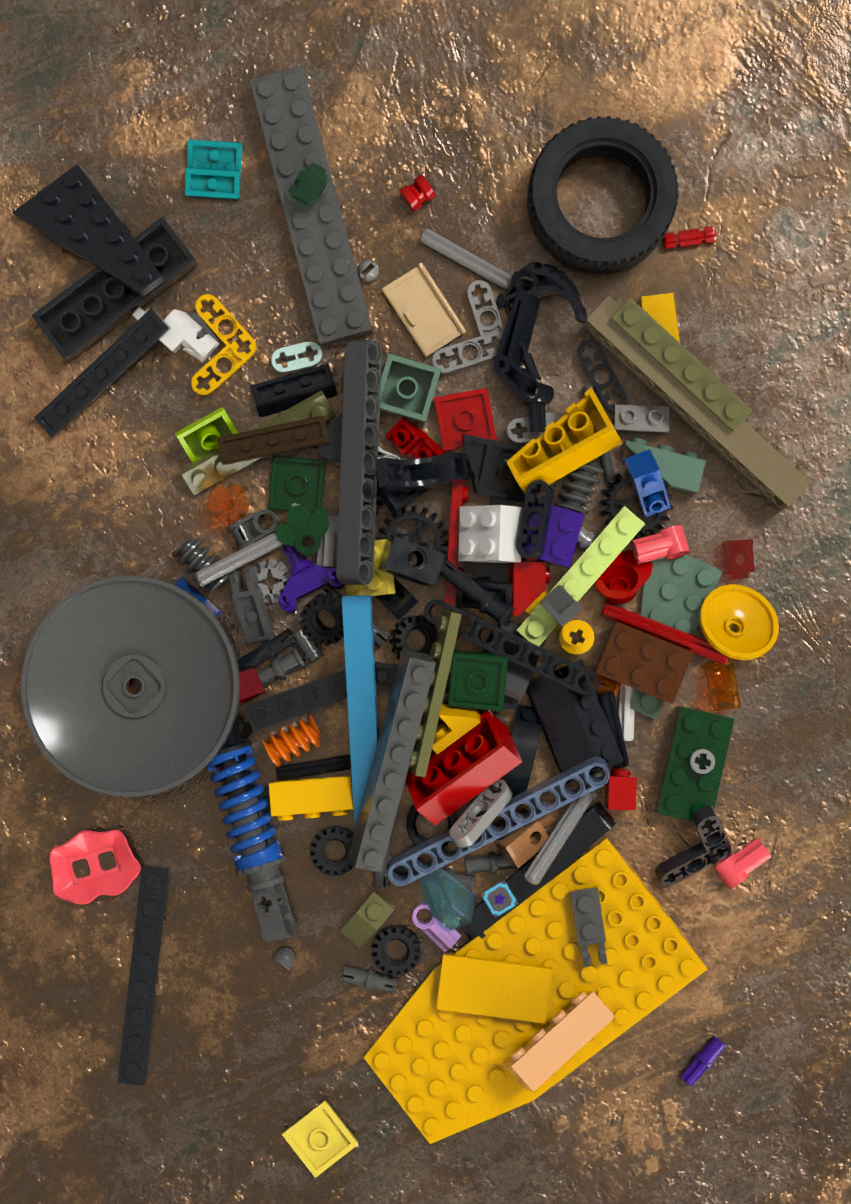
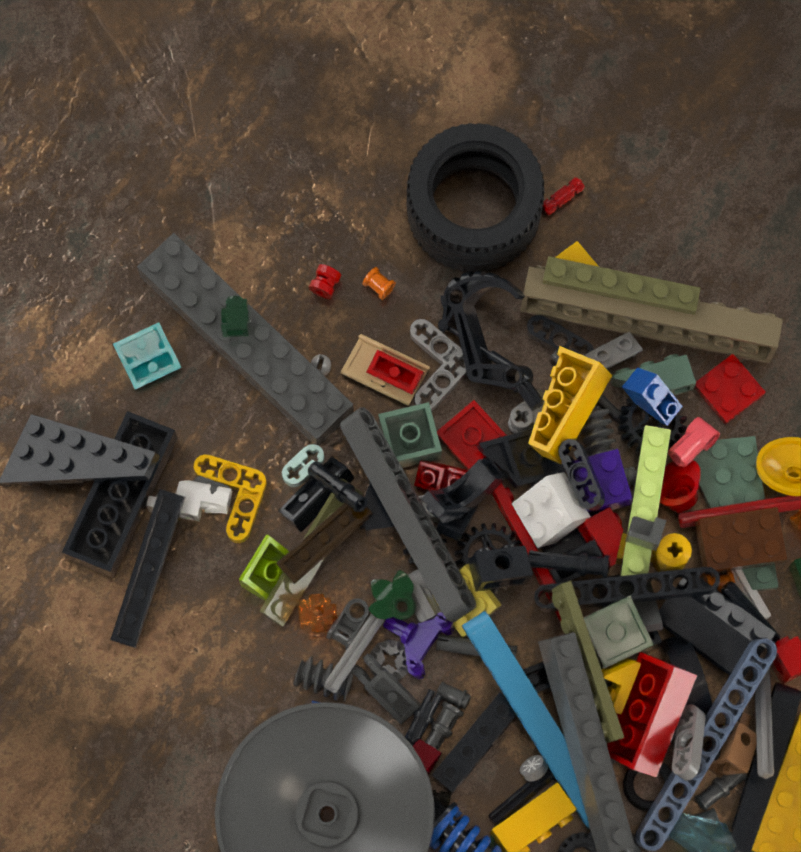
camera: 30 degrees left, 15 degrees down
orange piece [261,714,323,767] -> none
dark green tile [268,455,327,513] -> none
black tyre [300,592,344,646] -> none
black slope [375,577,418,620] -> none
black tyre [389,615,438,660] -> none
light grey axle [420,229,512,290] -> none
tile [481,880,518,918] -> none
clear red brick [723,539,755,579] -> none
none -> black pin [308,461,368,512]
none -> orange bush [362,267,396,300]
none -> red slope [366,349,424,394]
none -> light grey tile [520,755,548,781]
none -> red plate [694,354,766,425]

